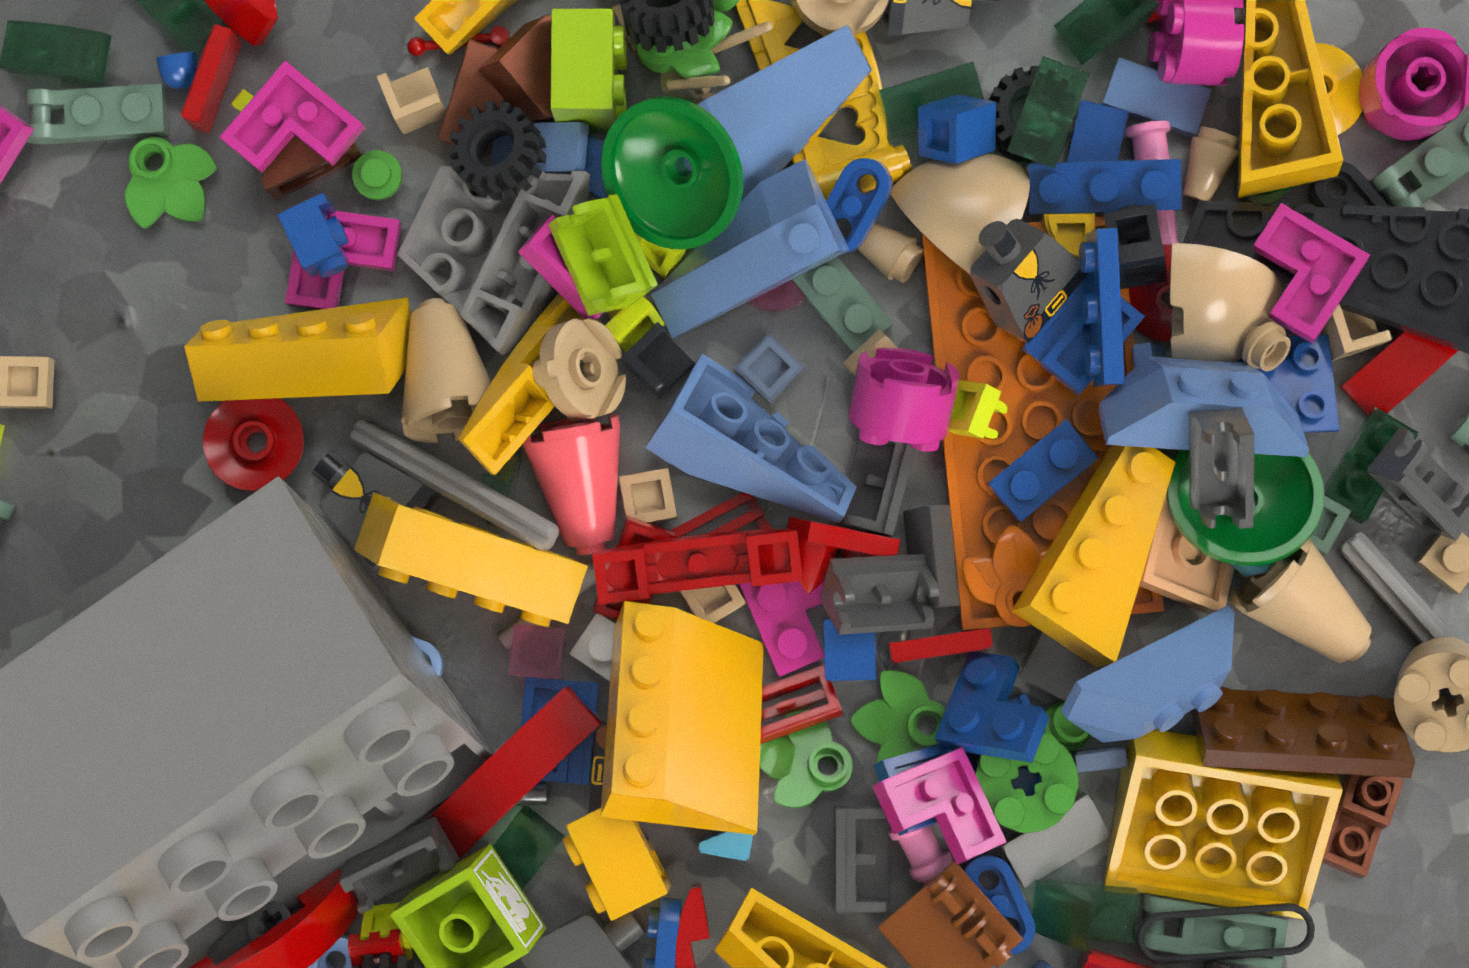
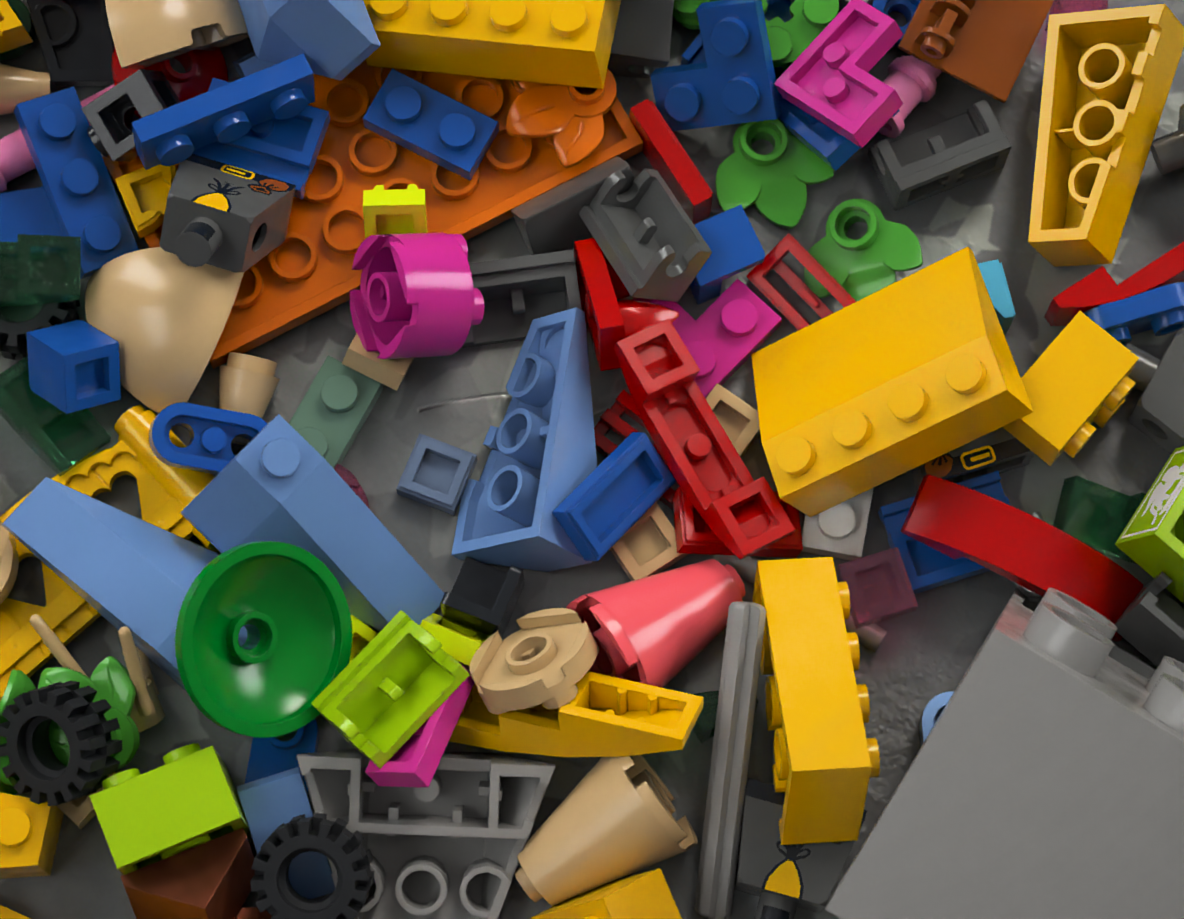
camera: 115 degrees left, 10 degrees down
none -> blue tile [552,432,676,561]

